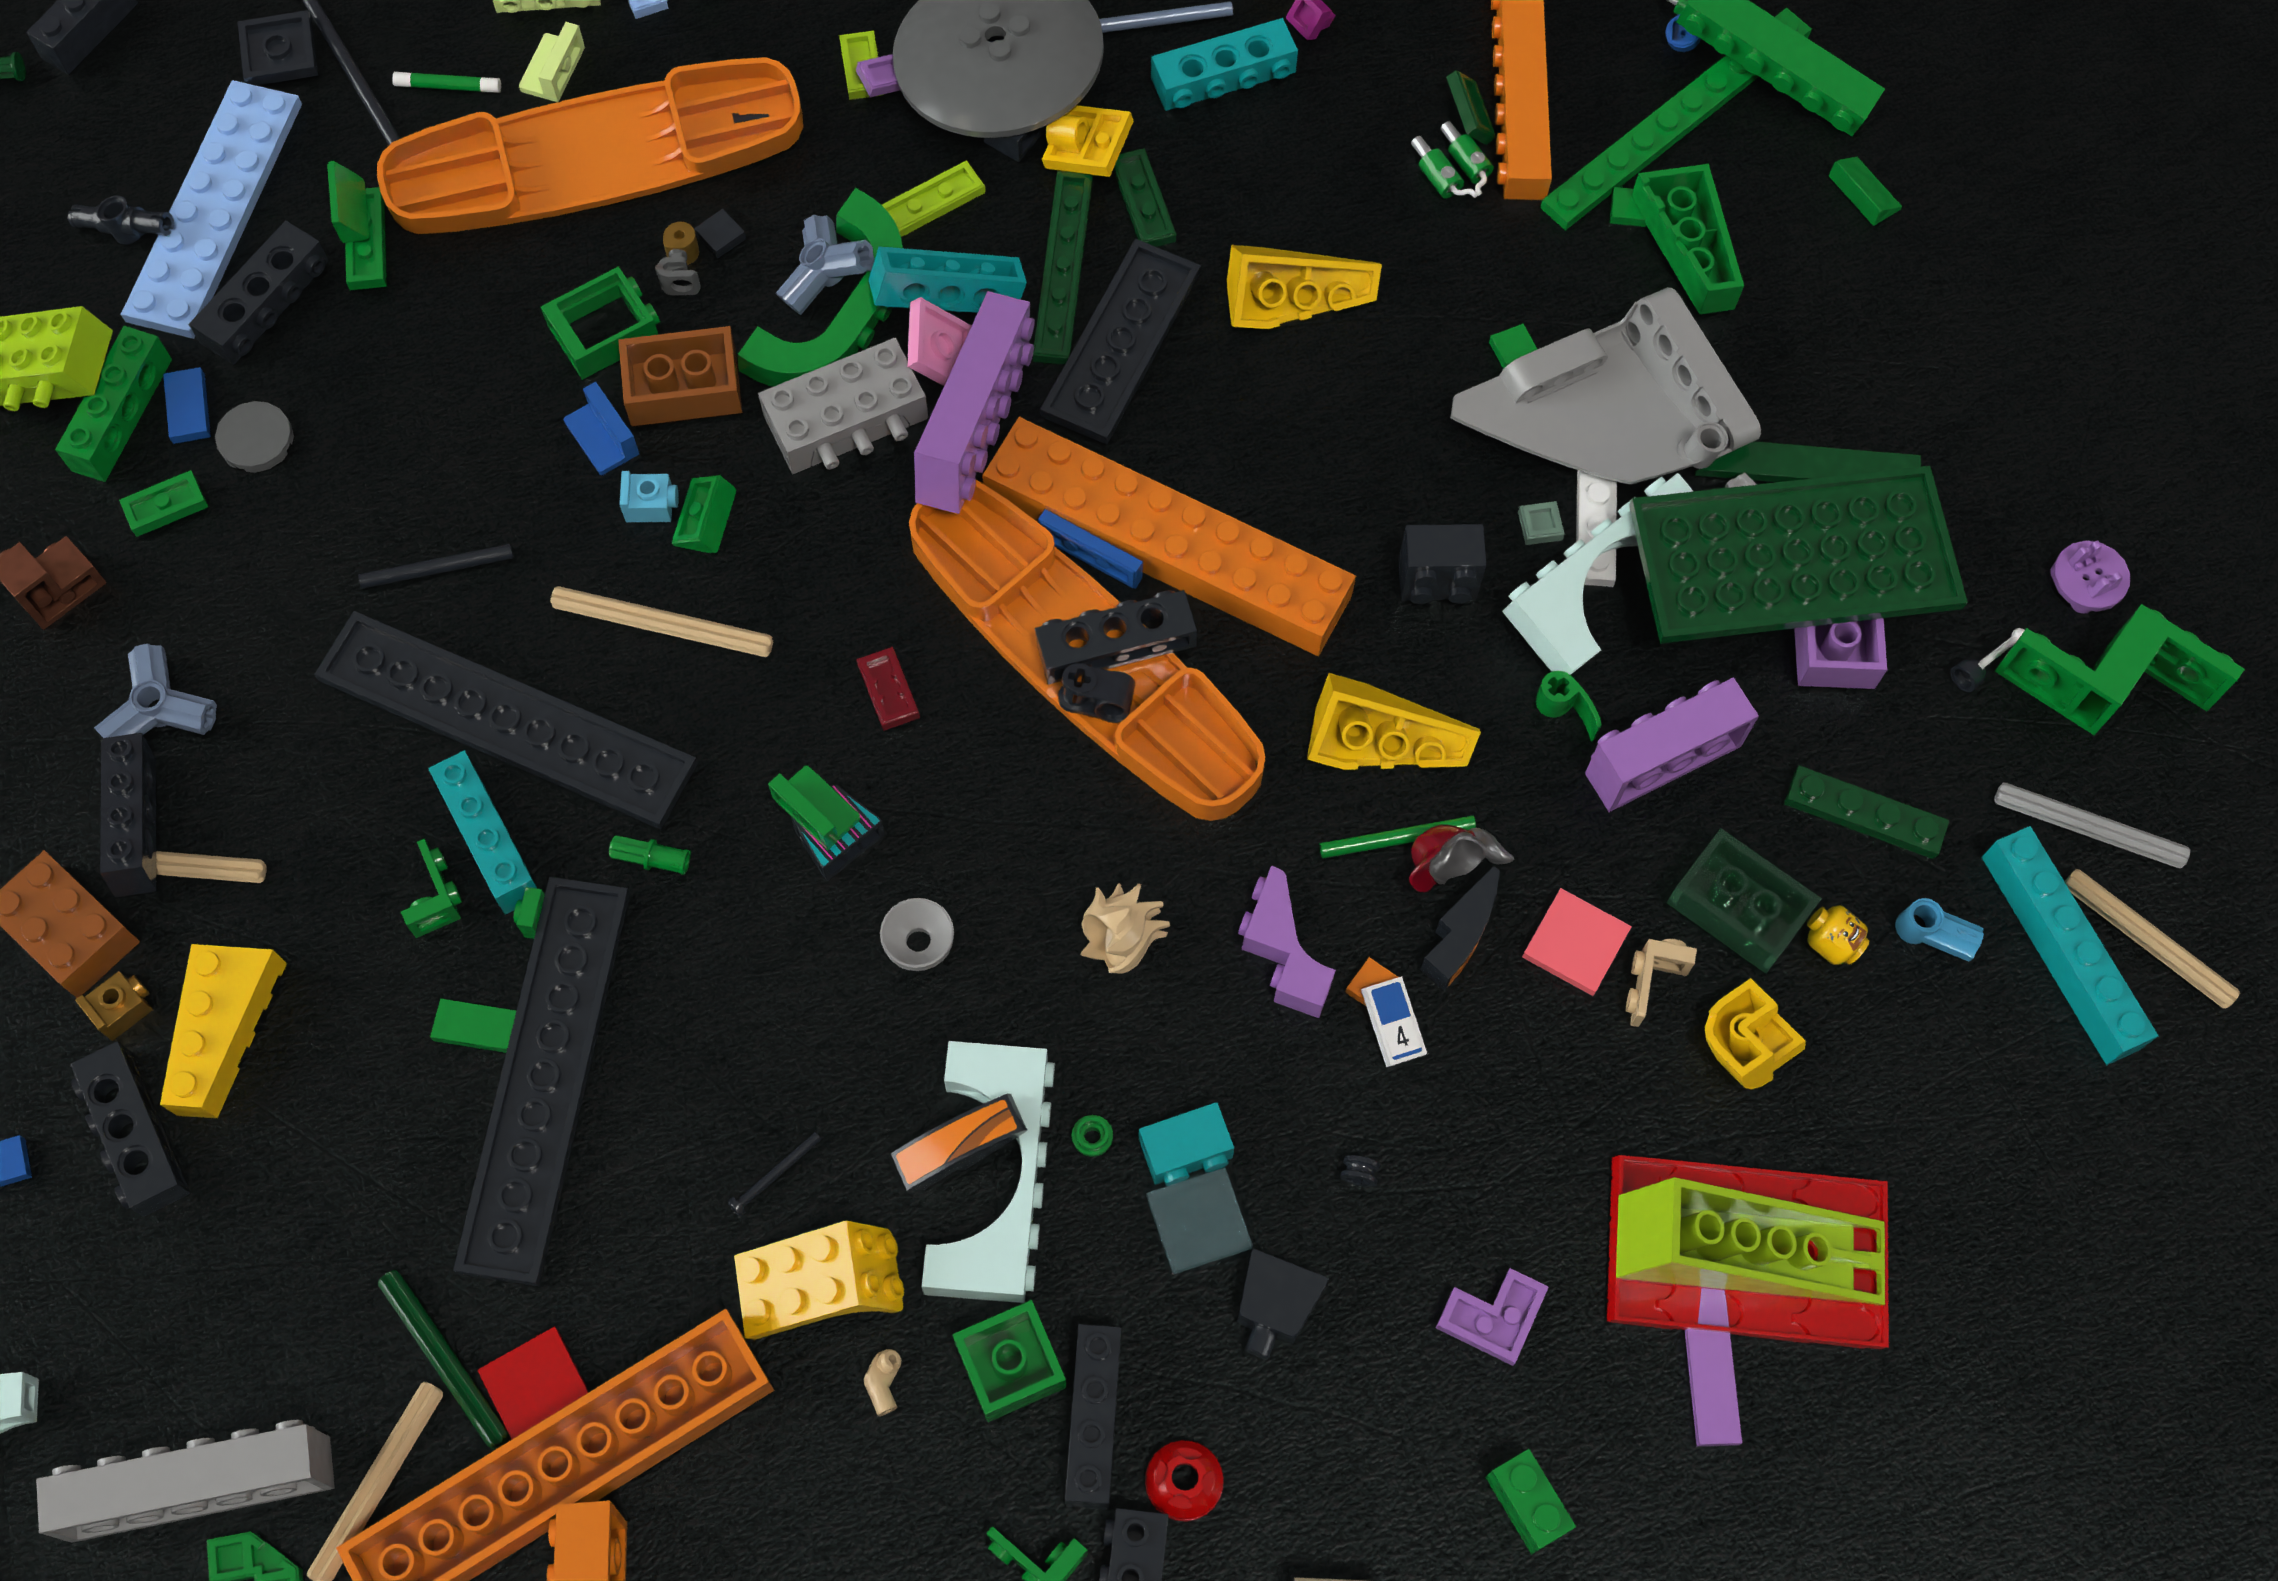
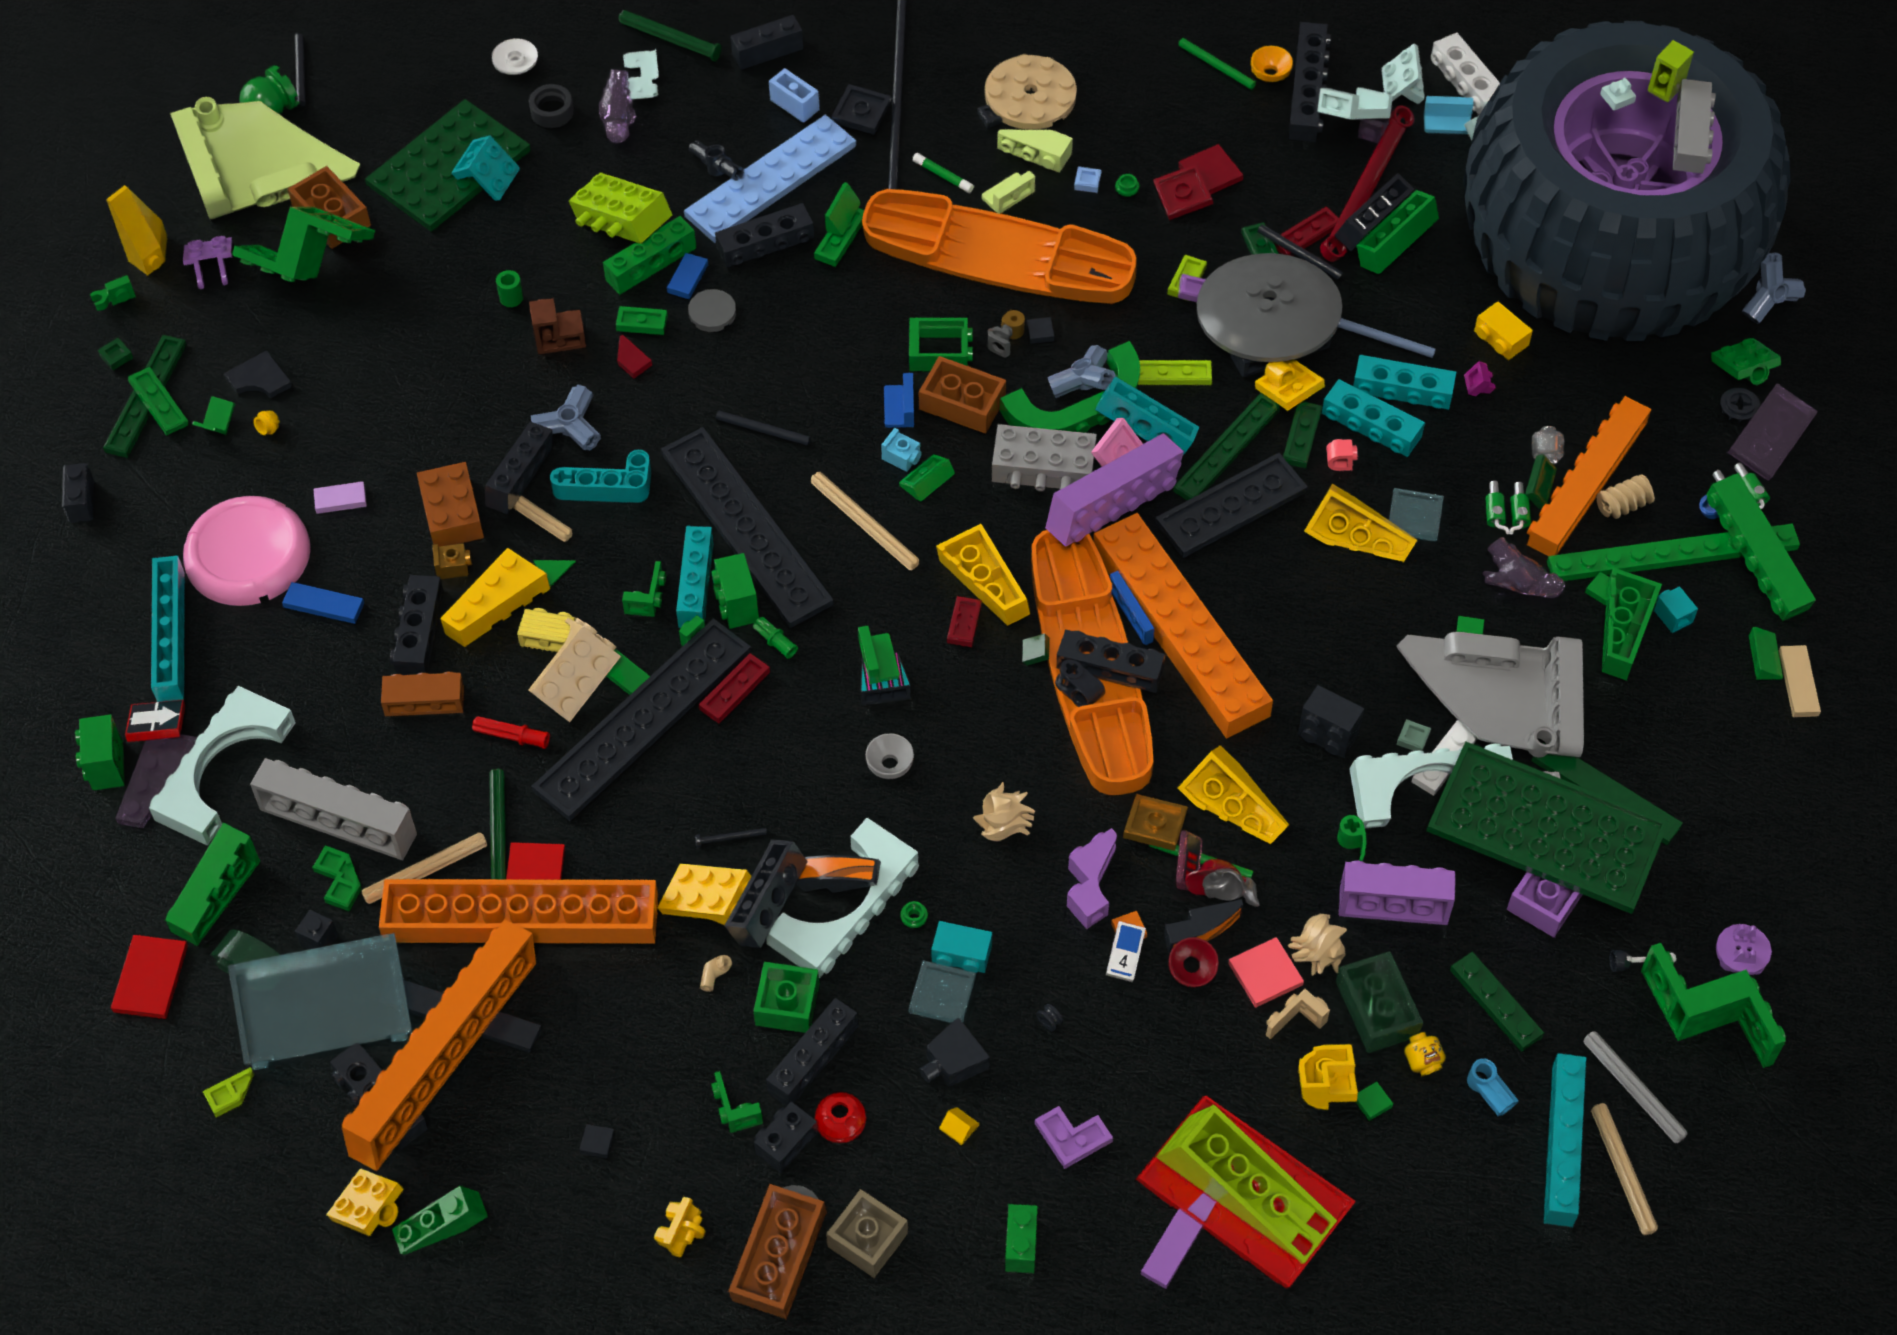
camera: 35 degrees right, 10 degrees down
none -> dark orange brick [381,672,464,716]
none -> red axle [472,716,550,749]
none -> light yellow brick [517,608,576,653]
none -> tan bracket [529,618,621,722]
none -> green piece [533,560,576,587]
none -> teal beam [550,450,651,503]
none -> dark red tile [617,335,652,378]
none -> dark red plate [699,653,770,724]
none -> green brick [711,553,759,629]
none -> black brick [724,840,808,948]
none -> light blue brick [769,68,819,123]
none -> yellow wedge [936,524,1030,626]
none -> yellow slope [940,1107,979,1145]
none -> tile [1022,633,1050,666]
none -> pearl gold tile [1123,794,1188,851]
none -> dark red piece [1168,937,1219,988]
none -> slope [1176,831,1202,890]
none -> tan hair [1288,914,1347,976]
none -> teal brick [1322,379,1425,457]
none -> coral plate [1326,439,1357,471]
none -> green tile [1355,1082,1393,1121]
none -> clear light blue tile [1389,488,1444,541]
none -> clear purple animal [1483,537,1565,598]
none -> clear head [1532,426,1564,464]
none -> tan piece [1597,475,1654,519]
none -> teal brick [1654,586,1698,633]
none -> tan tile [1779,645,1821,717]

